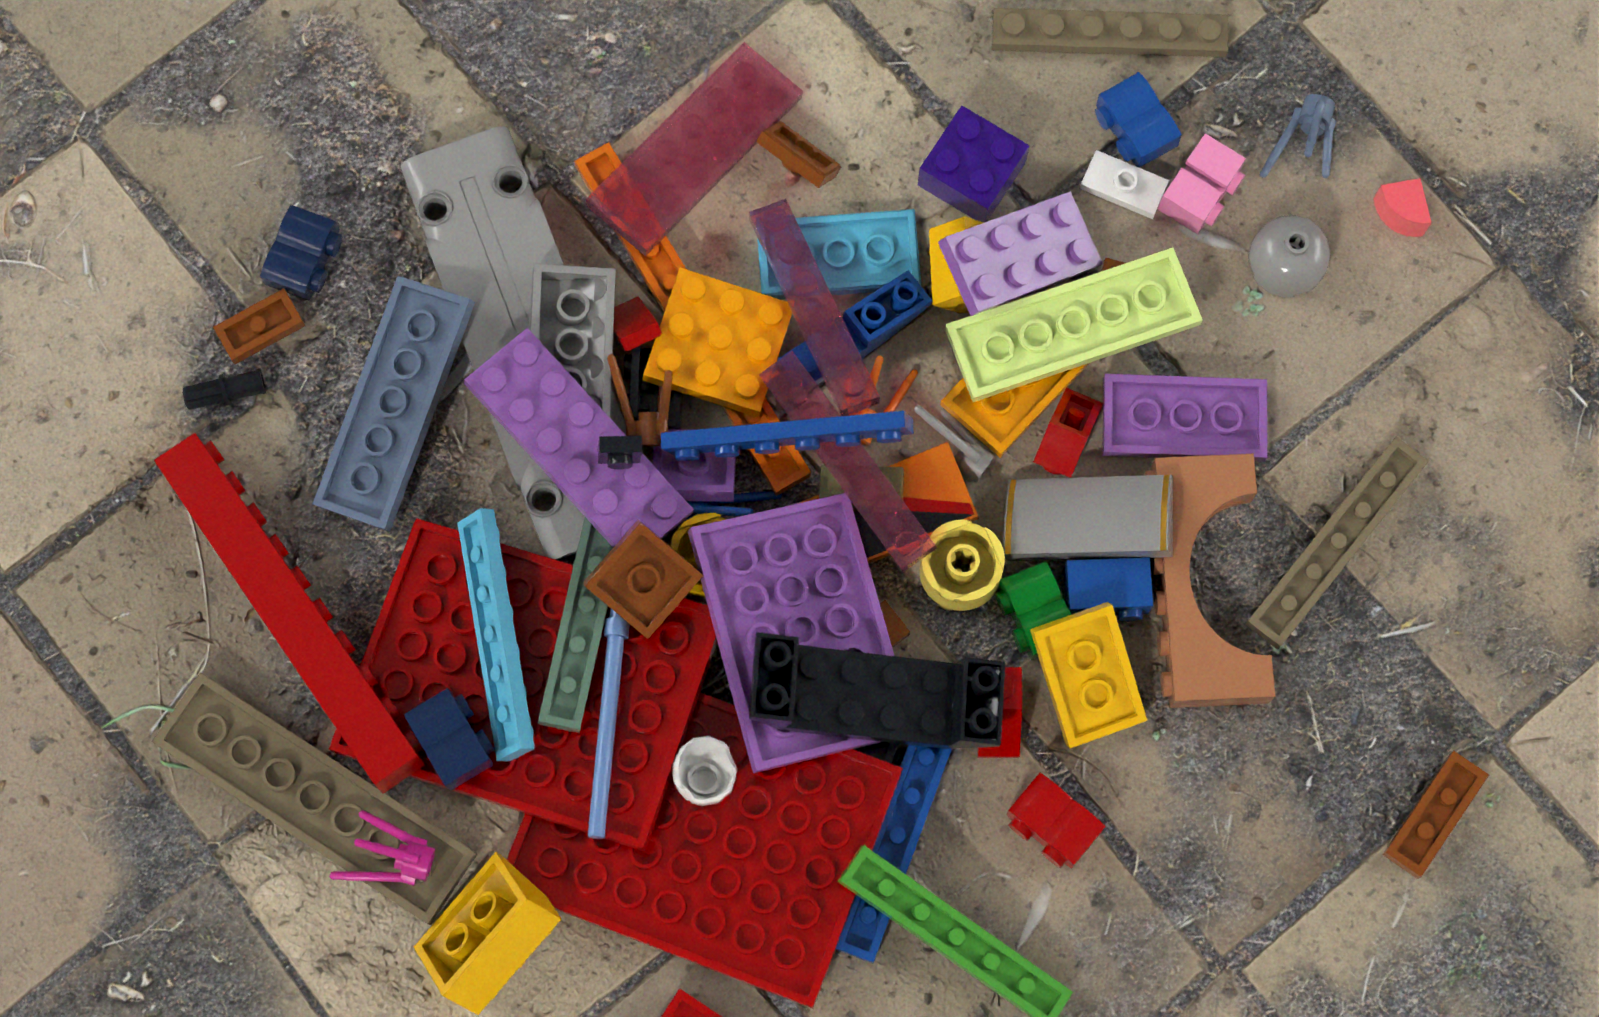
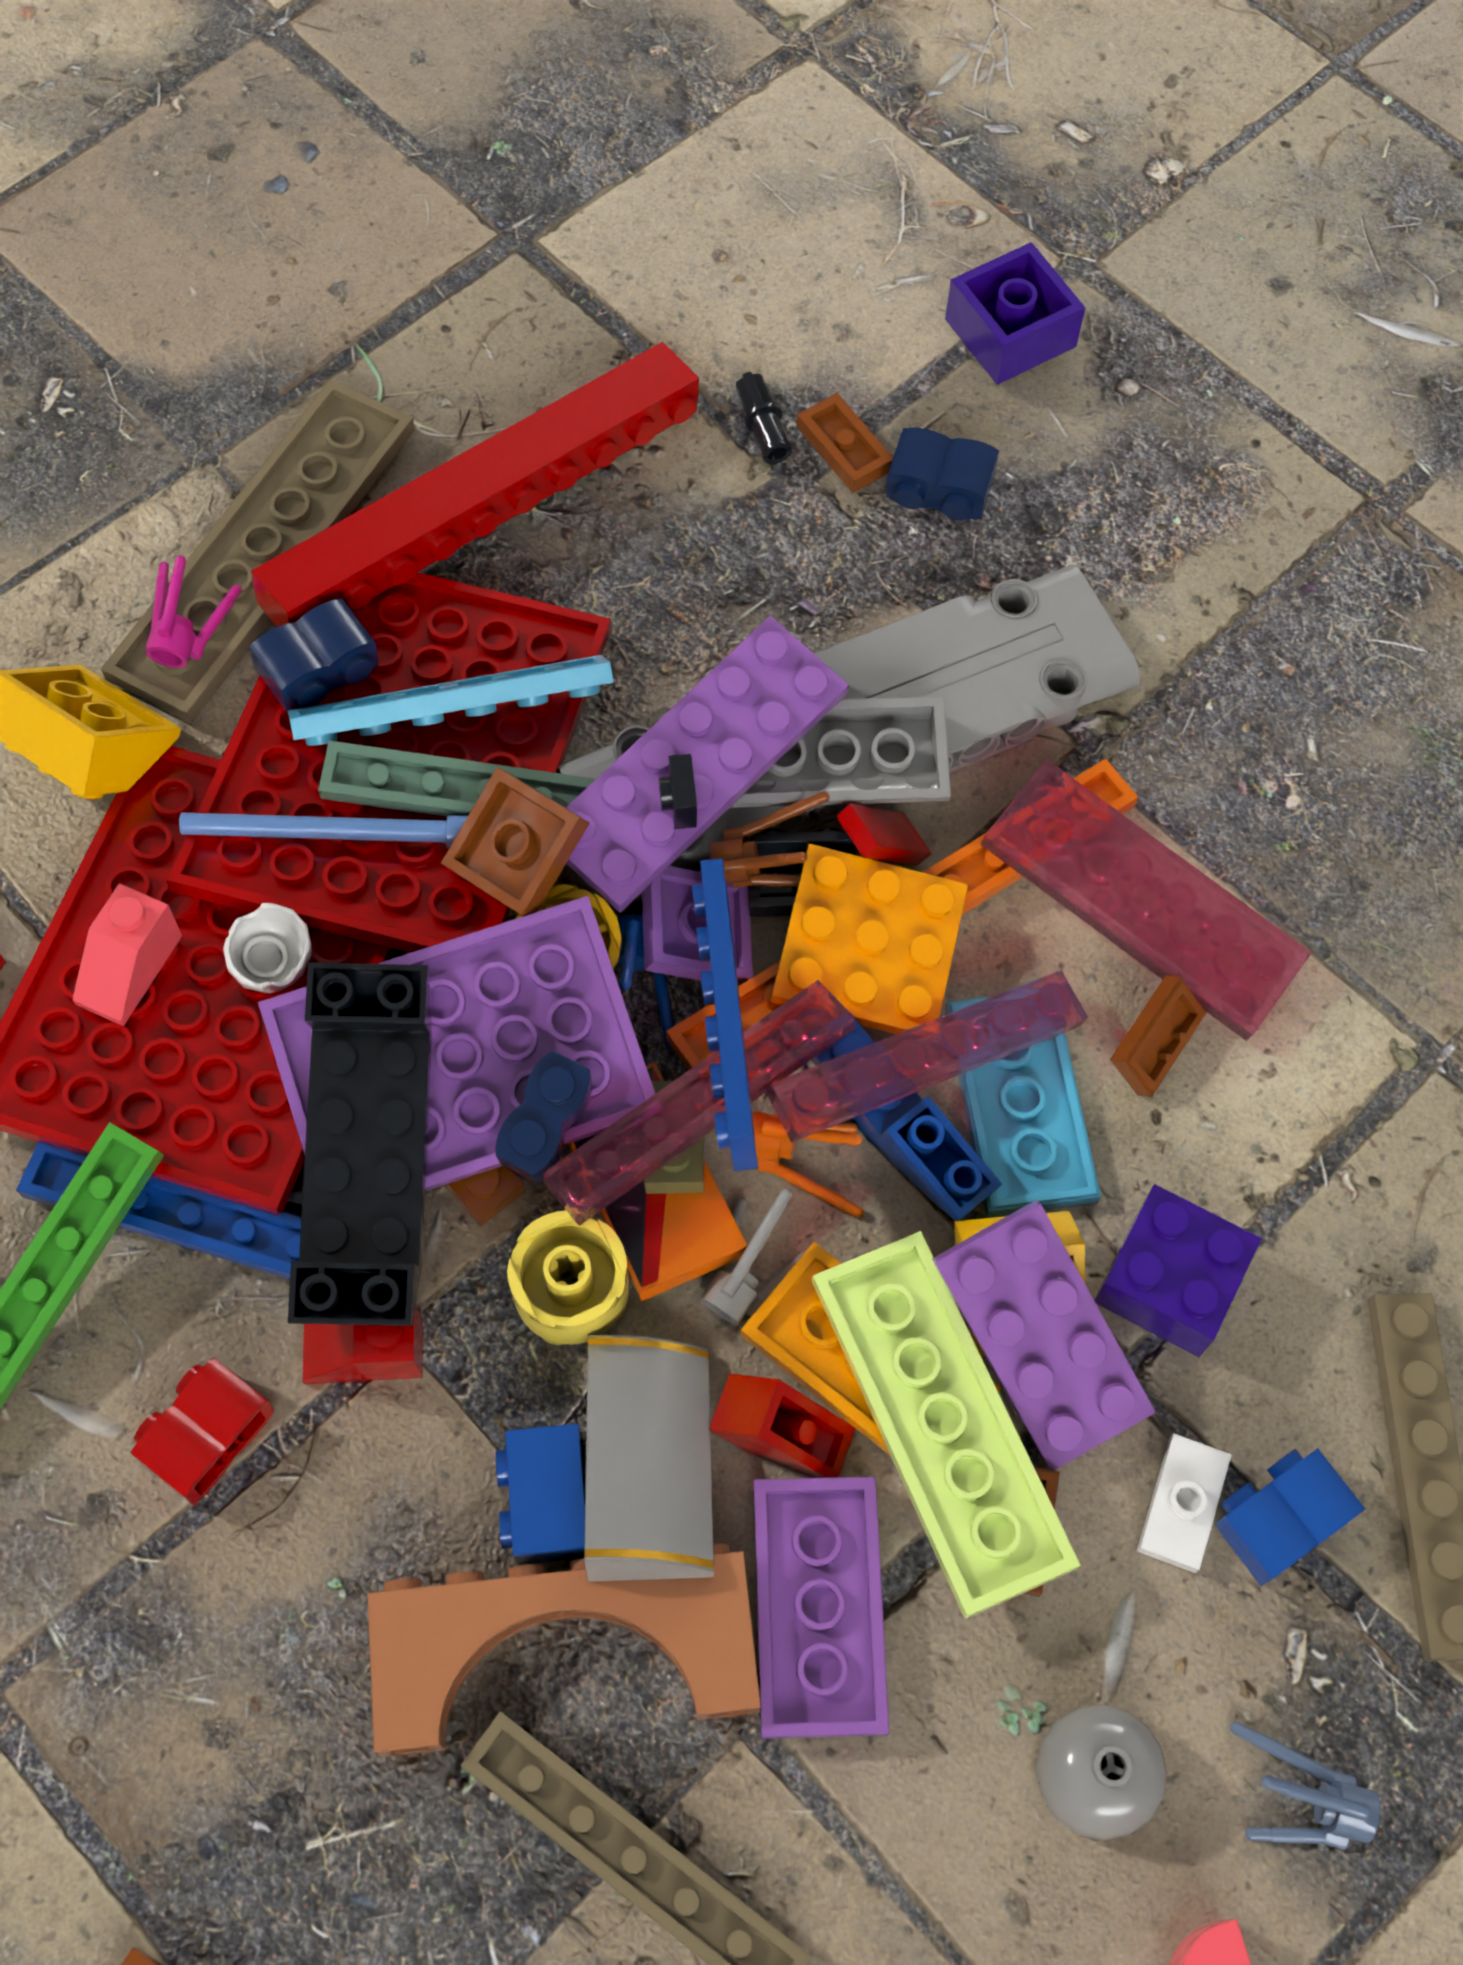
camera: 85 degrees right, 10 degrees down
sand blue plate [312,276,475,532] -> none
green brick [995,561,1071,660] -> none
yellow plate [1030,602,1148,748] -> none
bright pink piece [1158,133,1246,234] -> none
none -> coral slope [72,883,182,1026]
none -> dark blue brick [495,1051,592,1183]
none -> dark purple brick [945,242,1086,385]

